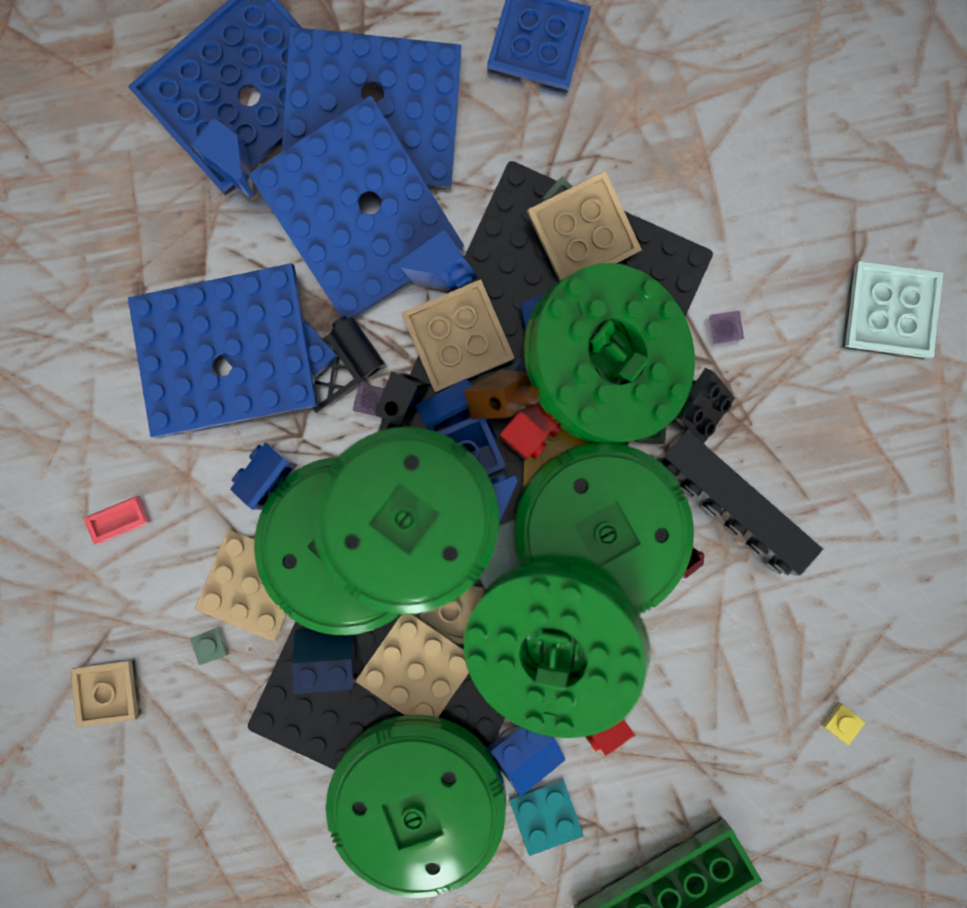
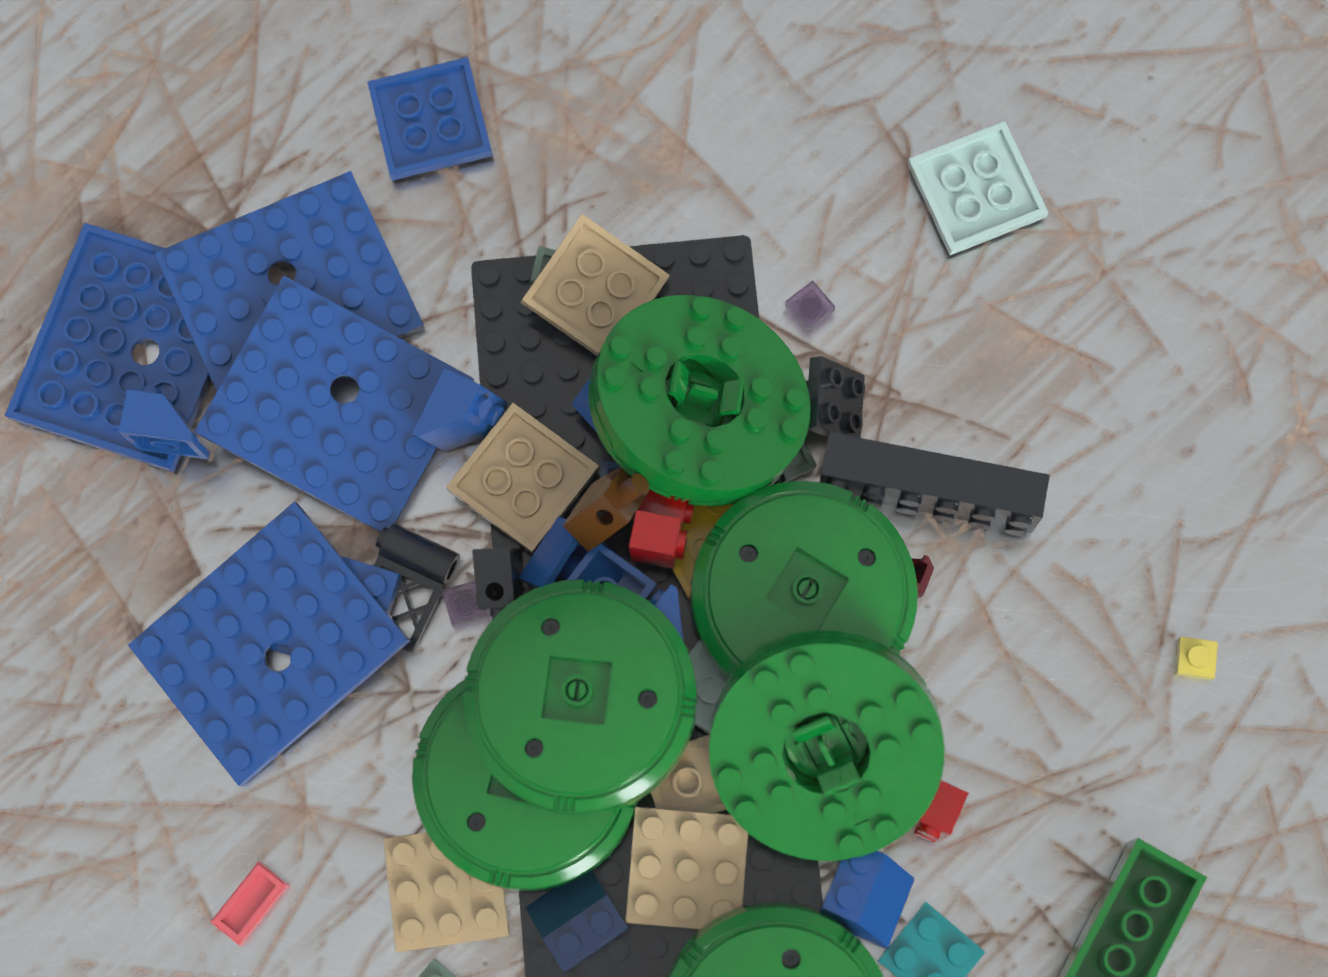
camera: 20 degrees left, 10 degrees down
blue slope [230,442,298,510] -> none

